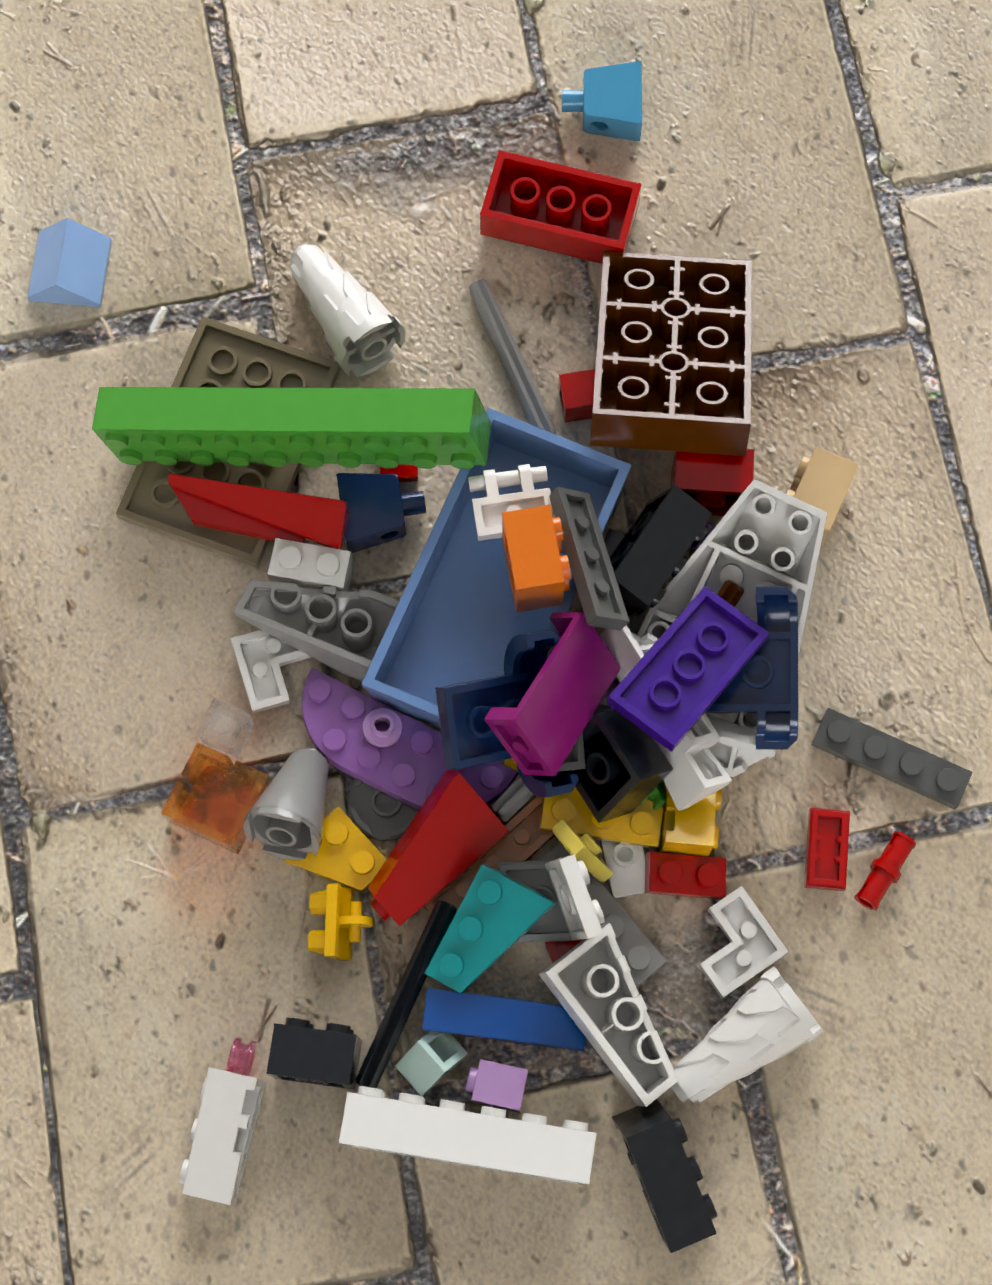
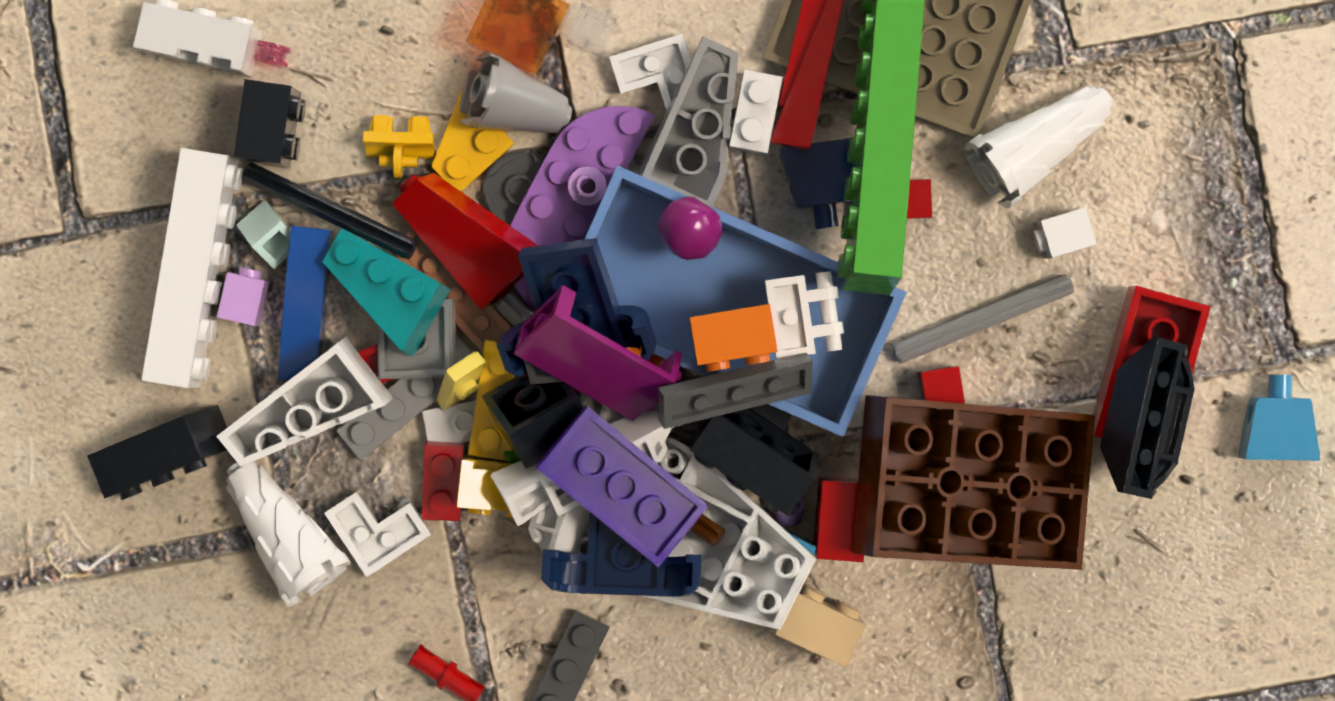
camera: 90 degrees right, 15 degrees up
white plate [544,854,605,940] -> none
red plate [804,808,850,891] -> none
none -> magenta hair [657,196,723,260]
none -> white brick [1033,207,1097,259]
none -> black wedge [1100,336,1195,499]

